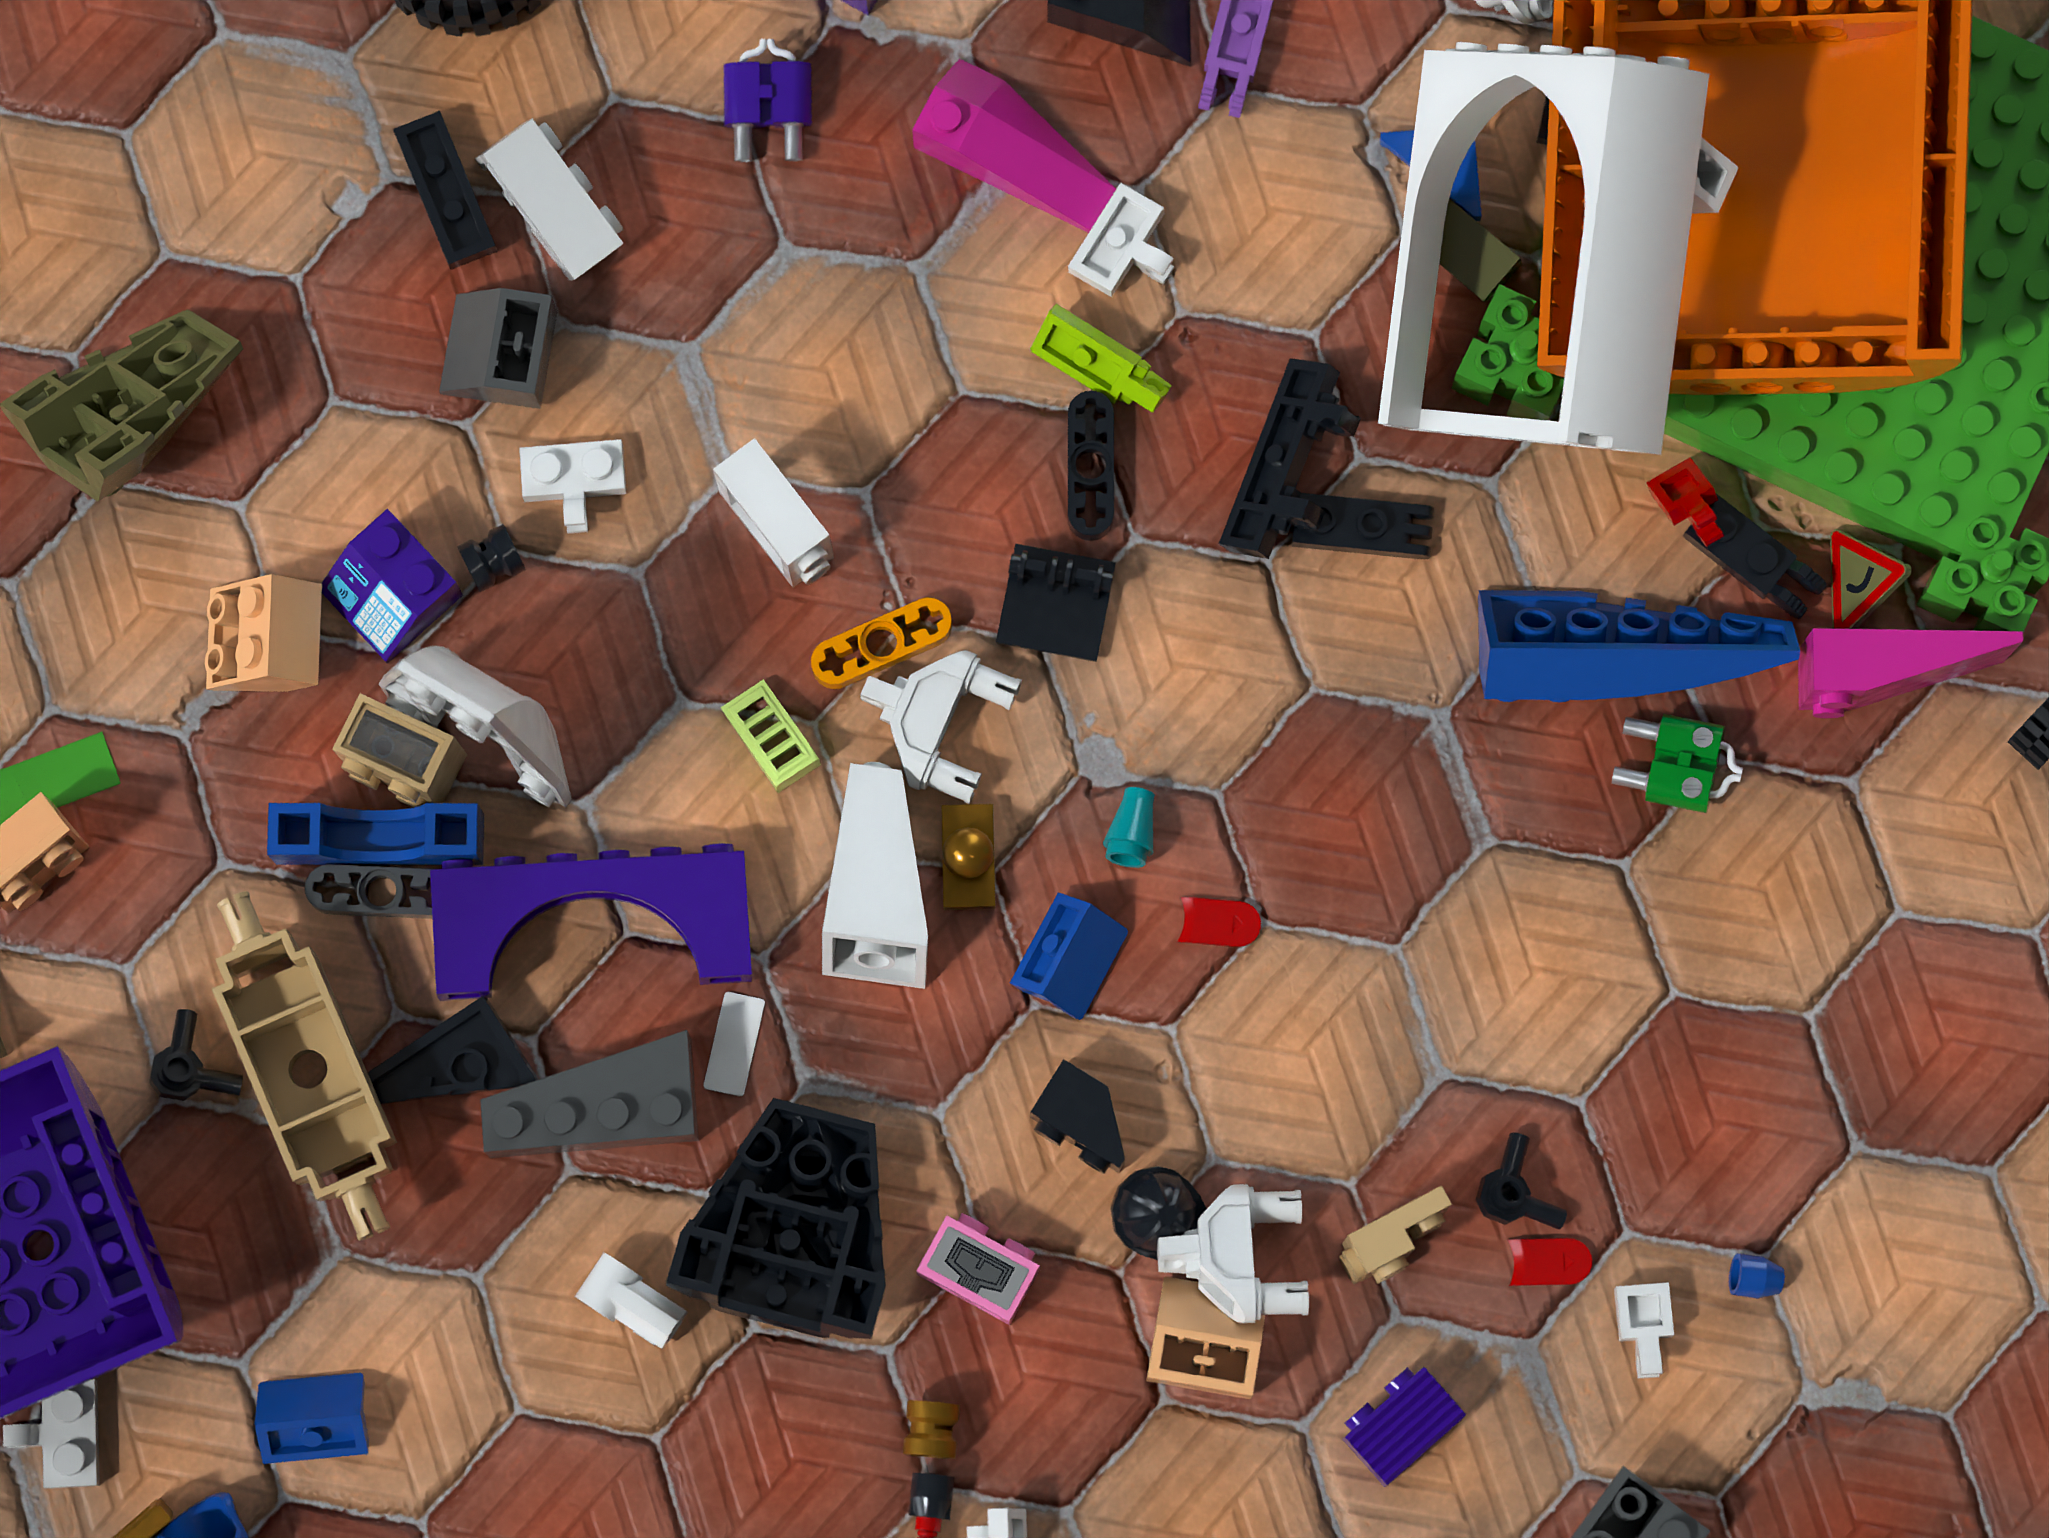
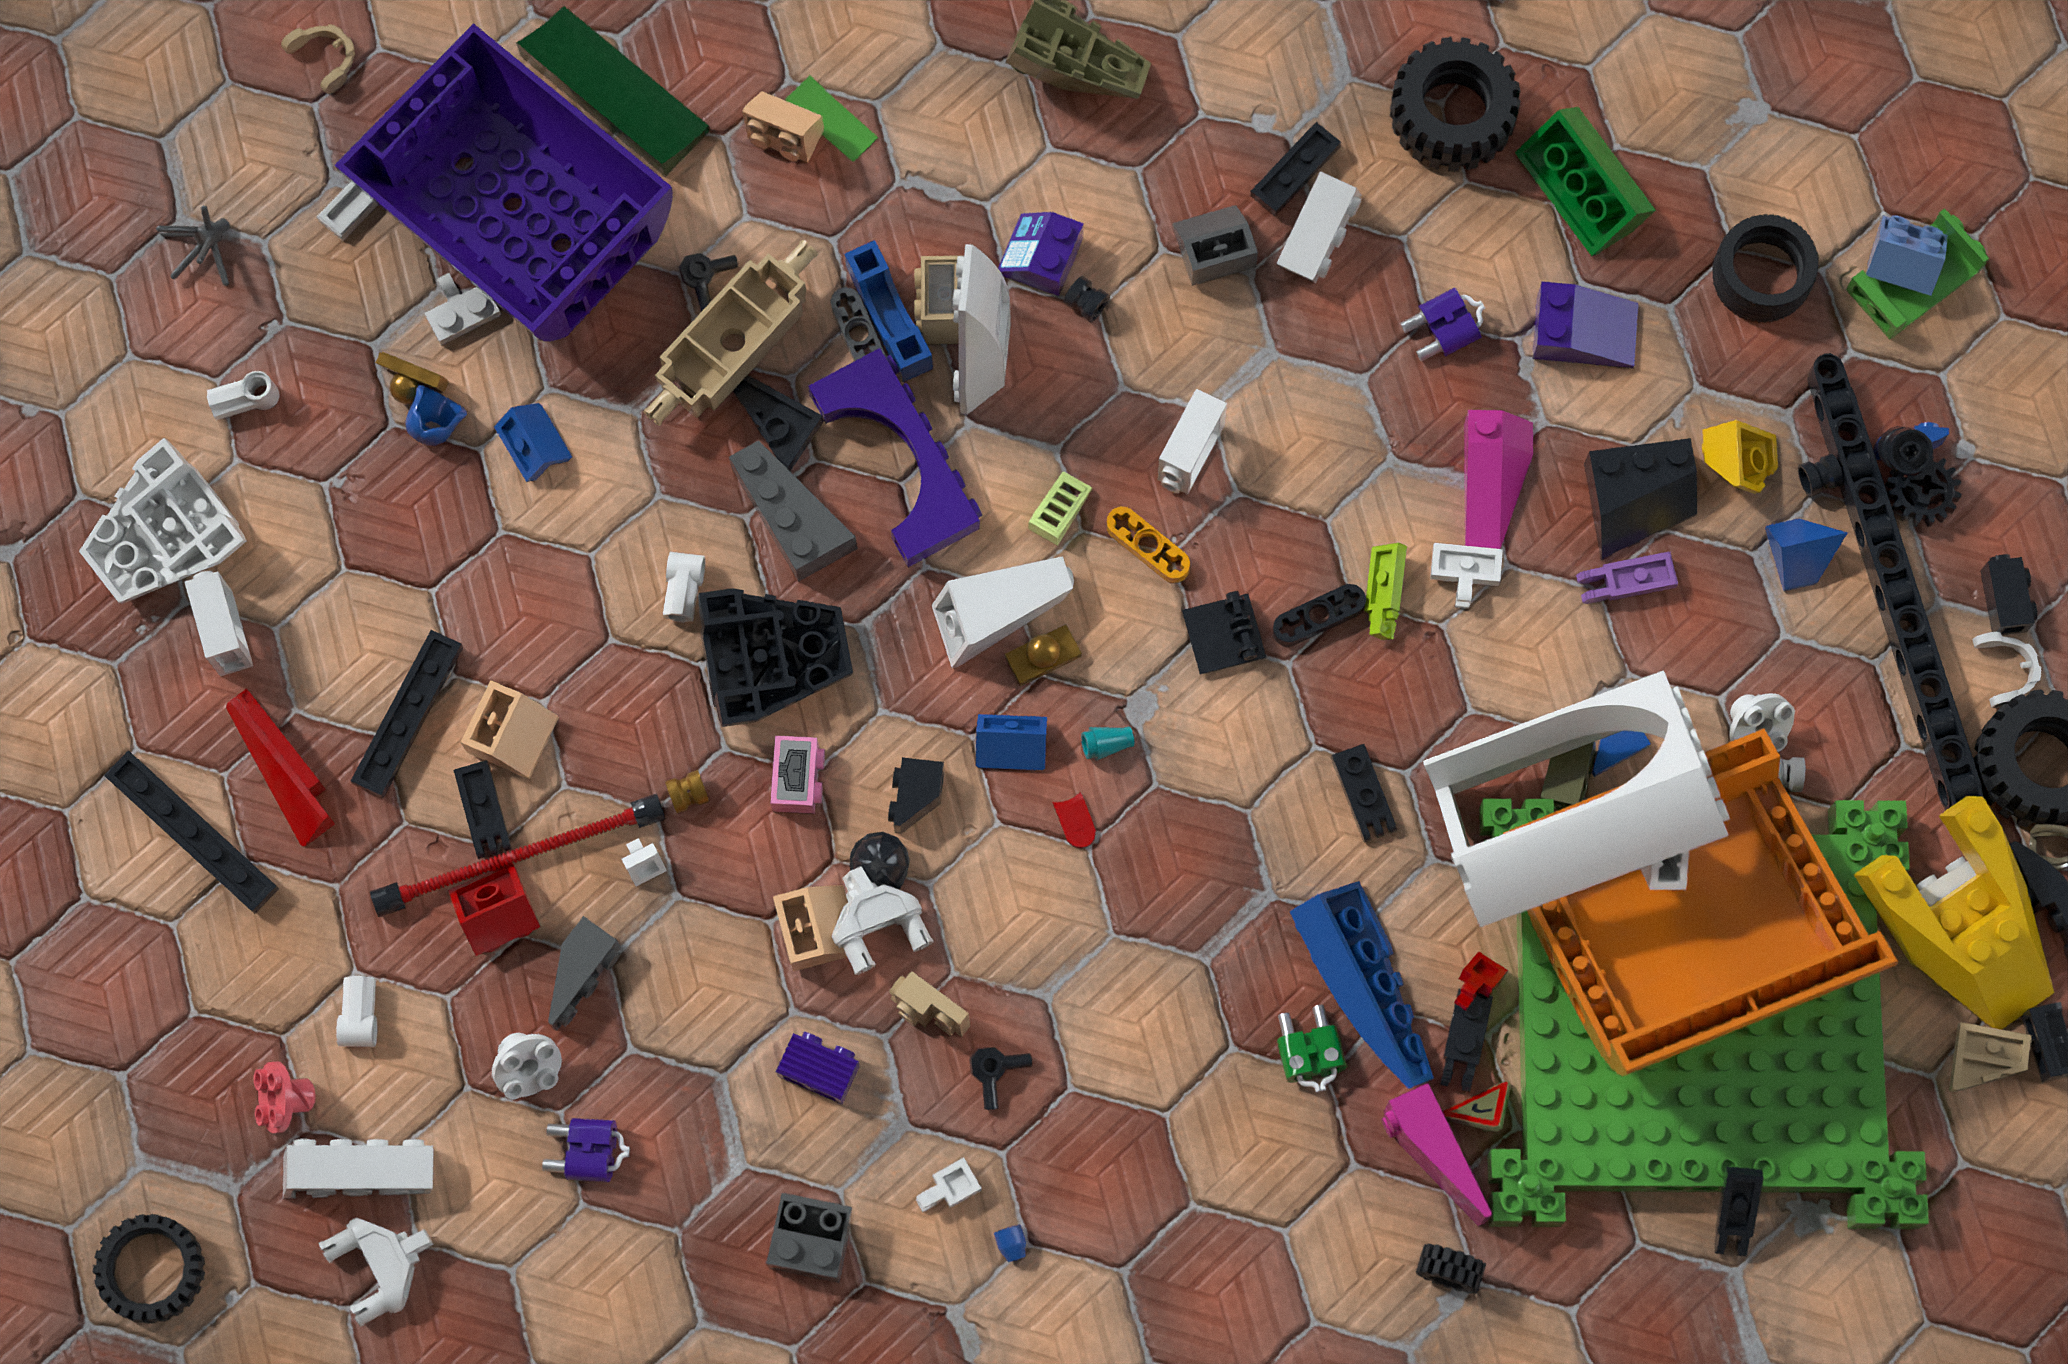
camera: 65 degrees right, 5 degrees down
light nougat slope [205,574,322,692] -> none
white plate [519,439,626,534] -> none
white sticker [703,992,765,1096] -> none
white connector [860,650,1022,804] -> none
black hinge [1219,358,1361,559] -> none
red piece [1507,1238,1592,1286] -> none

